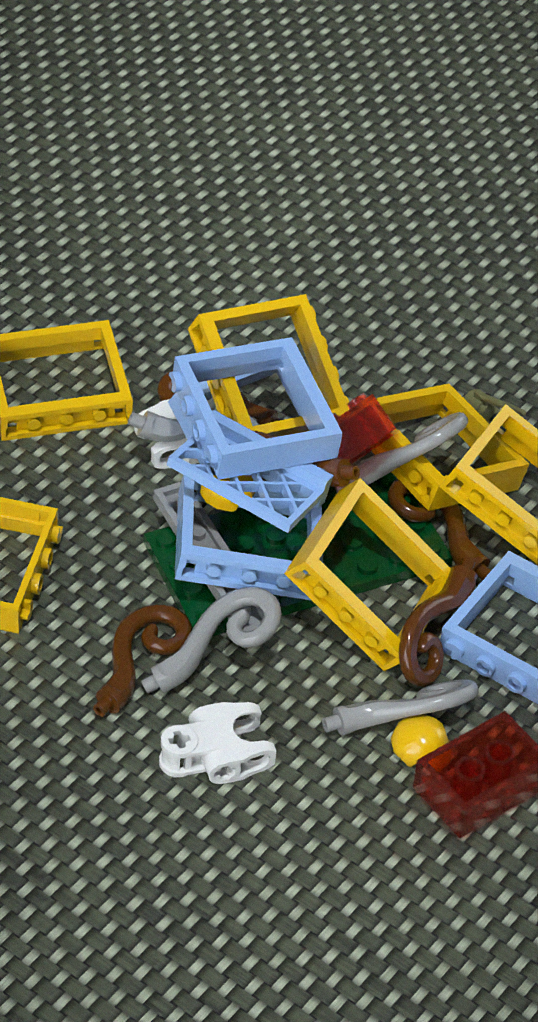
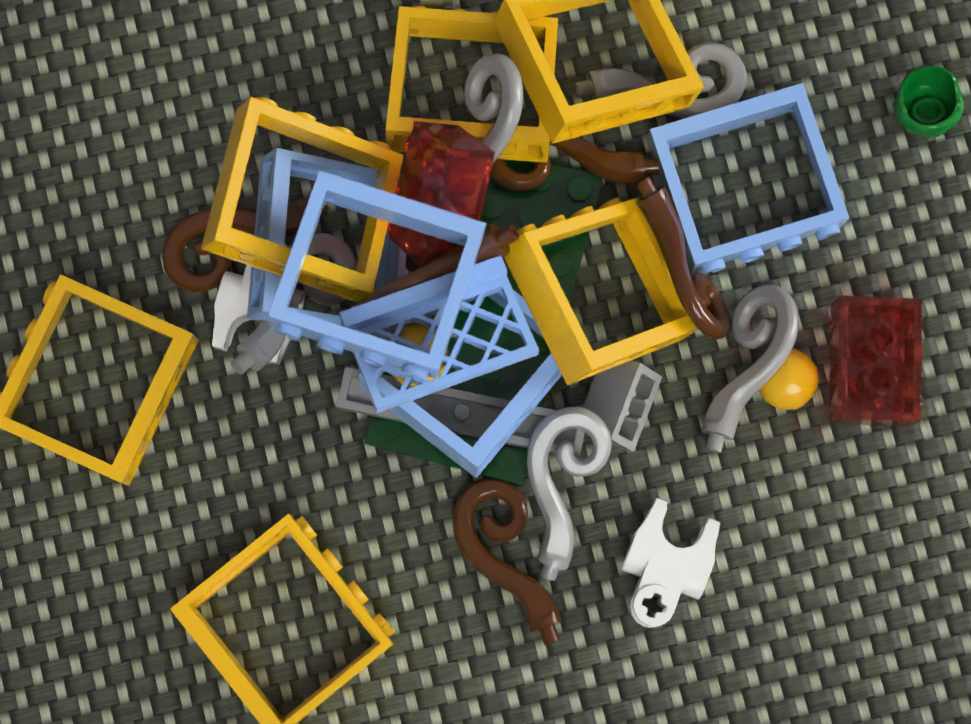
camera: 50 degrees left, 35 degrees up
none -> light grey brick [583,361,662,452]

